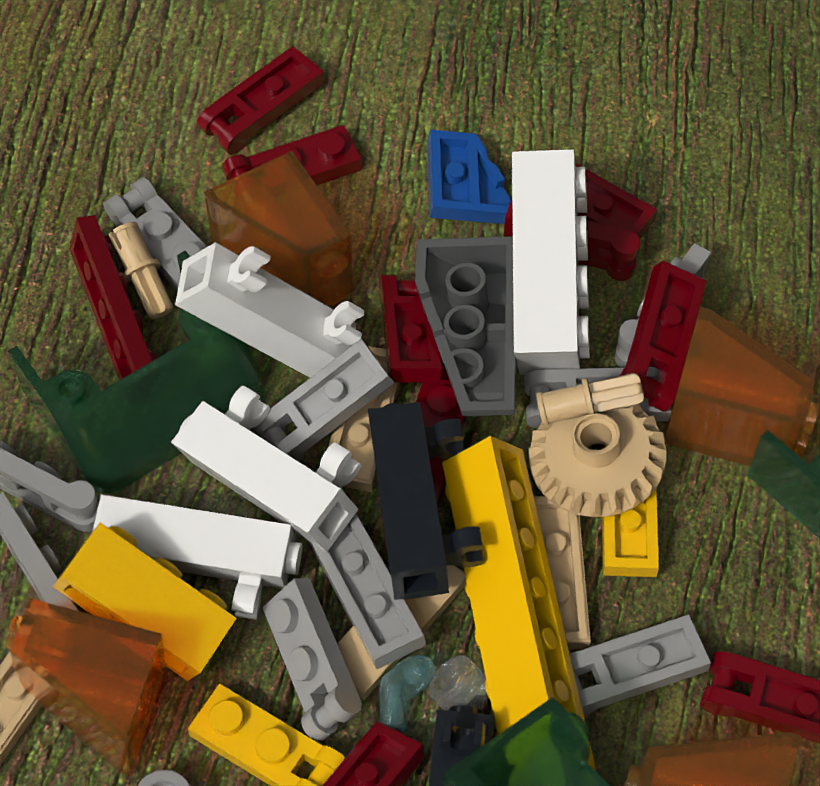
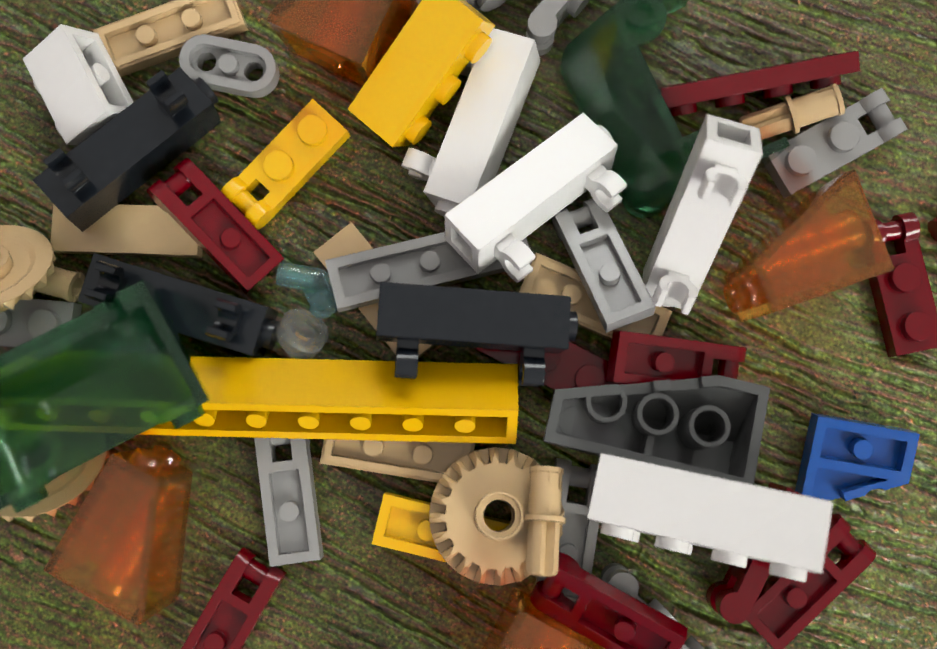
camera: 105 degrees right, 25 degrees up
light grey plate [262,578,362,742] -> none

